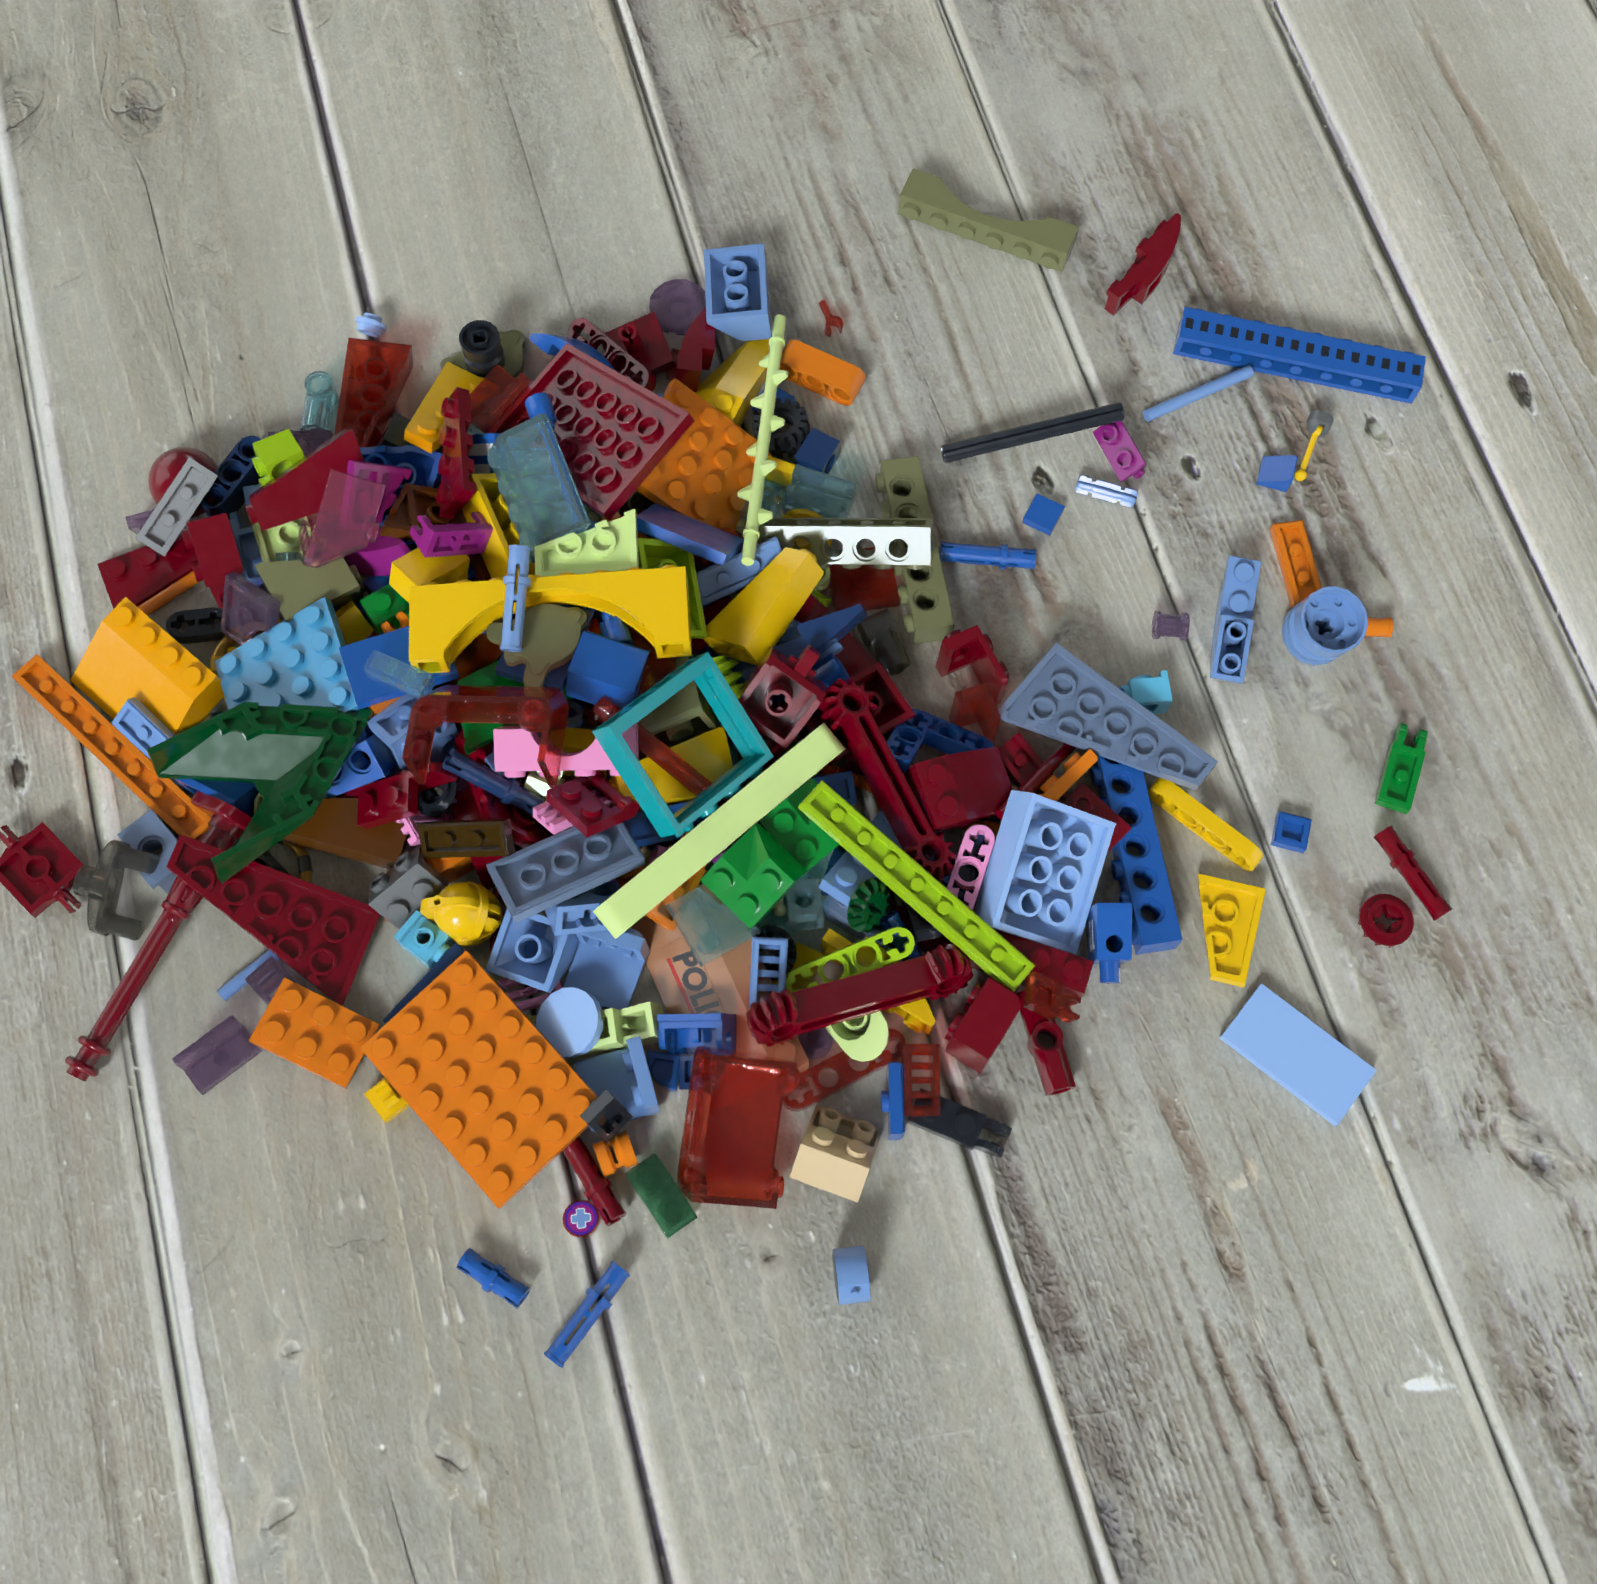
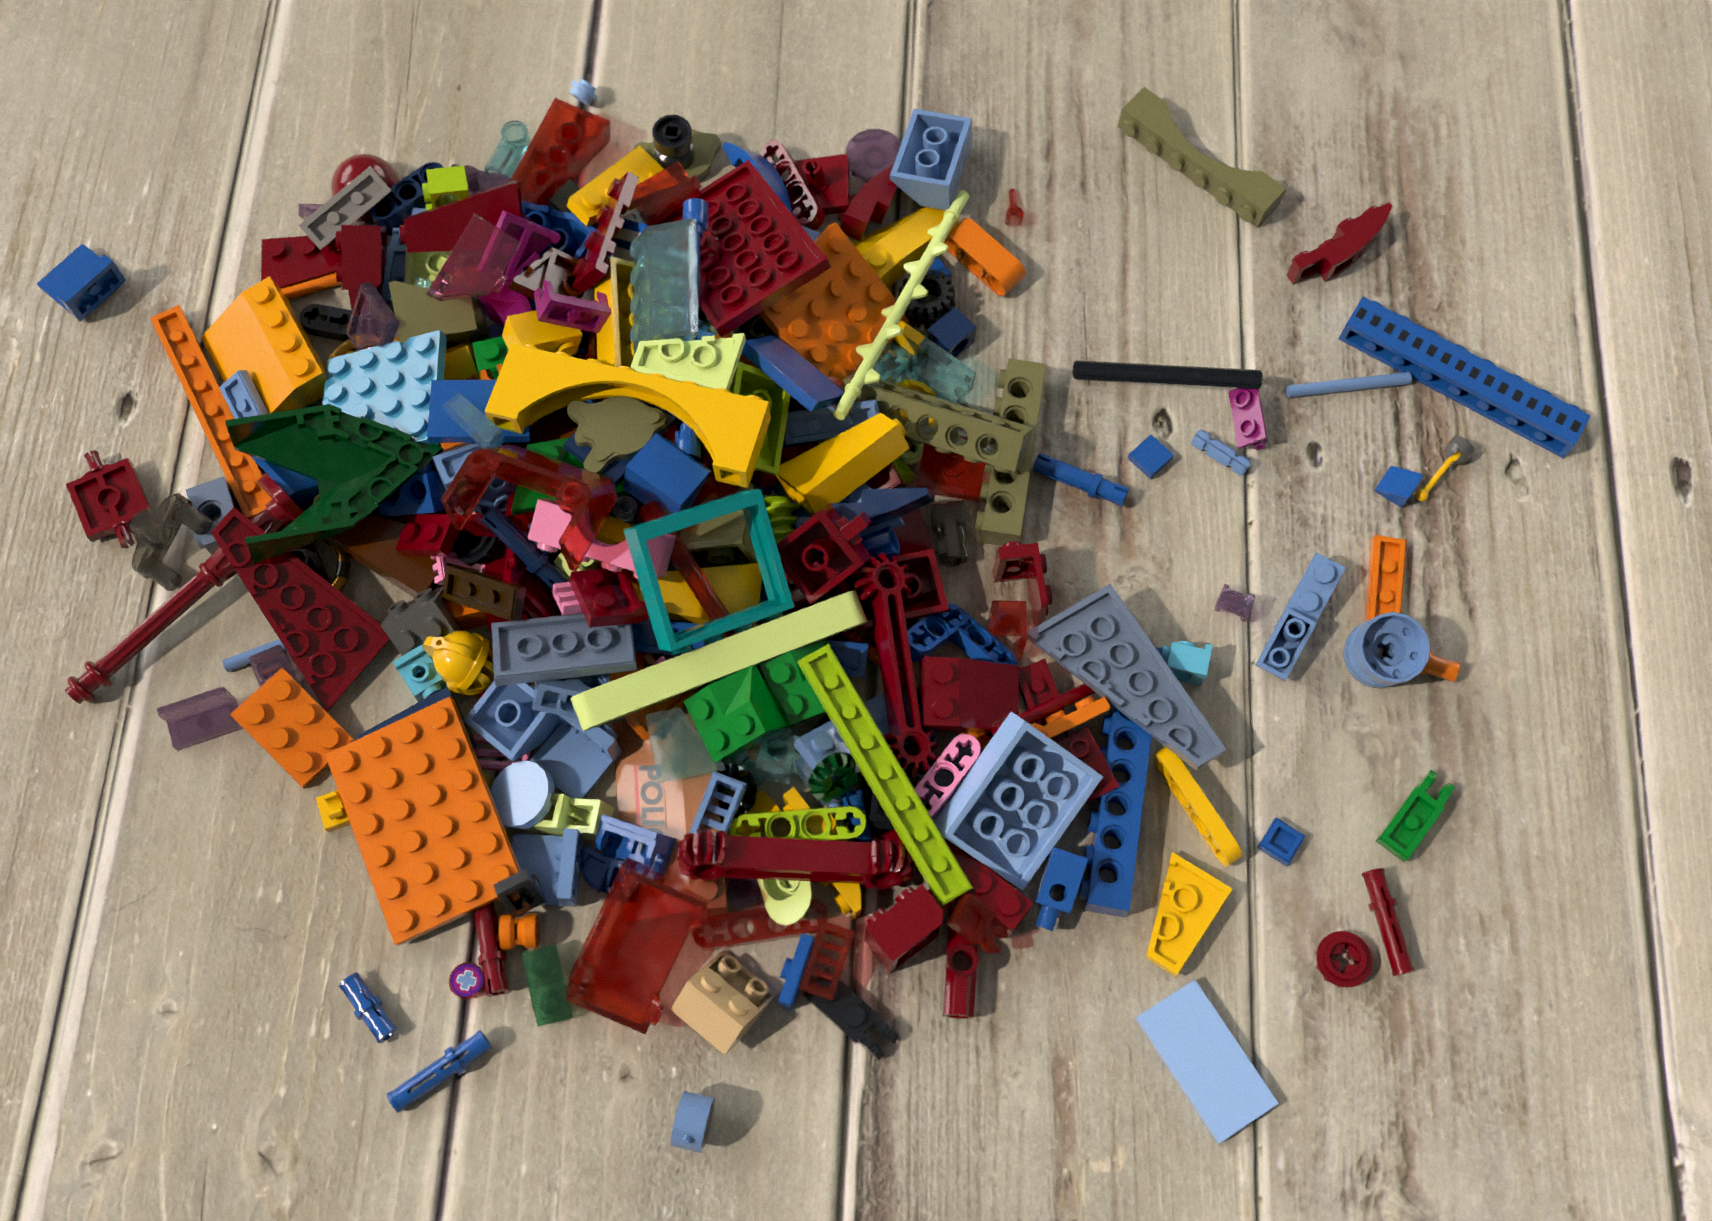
camera: 20 degrees right, 0 degrees up
medium blue pin [500,545,531,652] -> none

